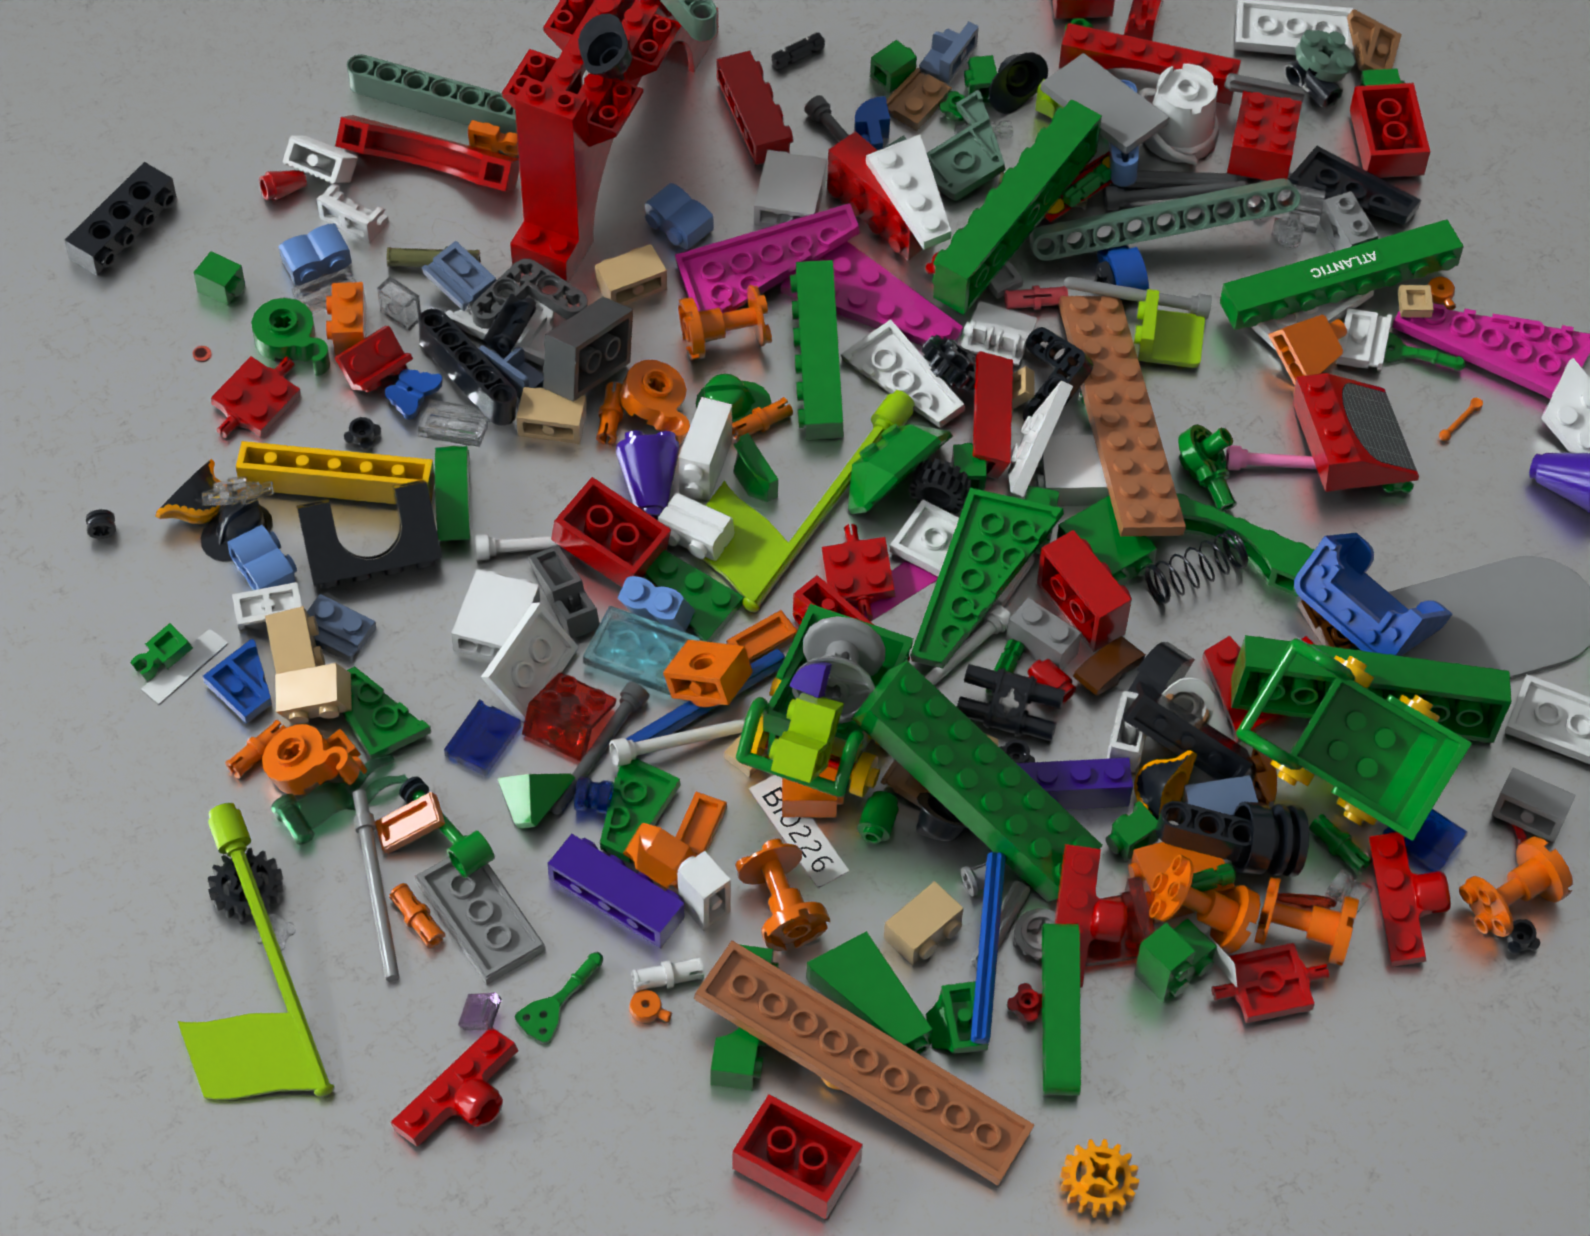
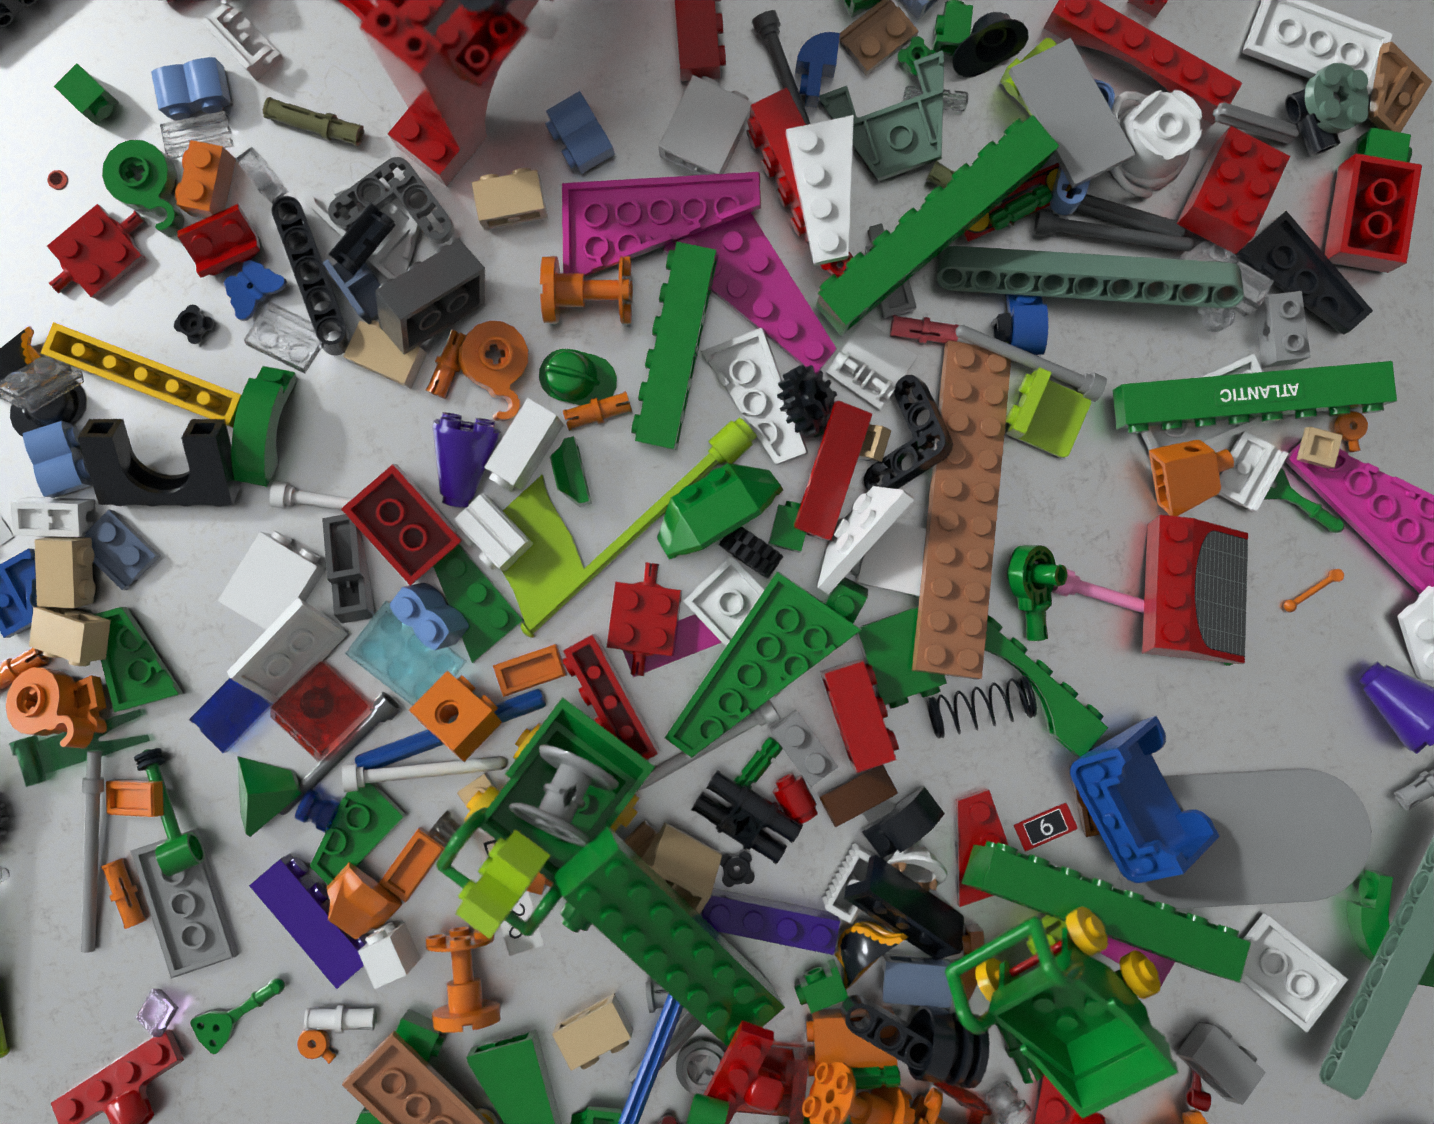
camera: 20 degrees right, 30 degrees up
sand blue plate [422,241,497,311] -> none
dark purple tile [789,662,832,698] -> none
none -> clear smoke bush [428,810,461,845]

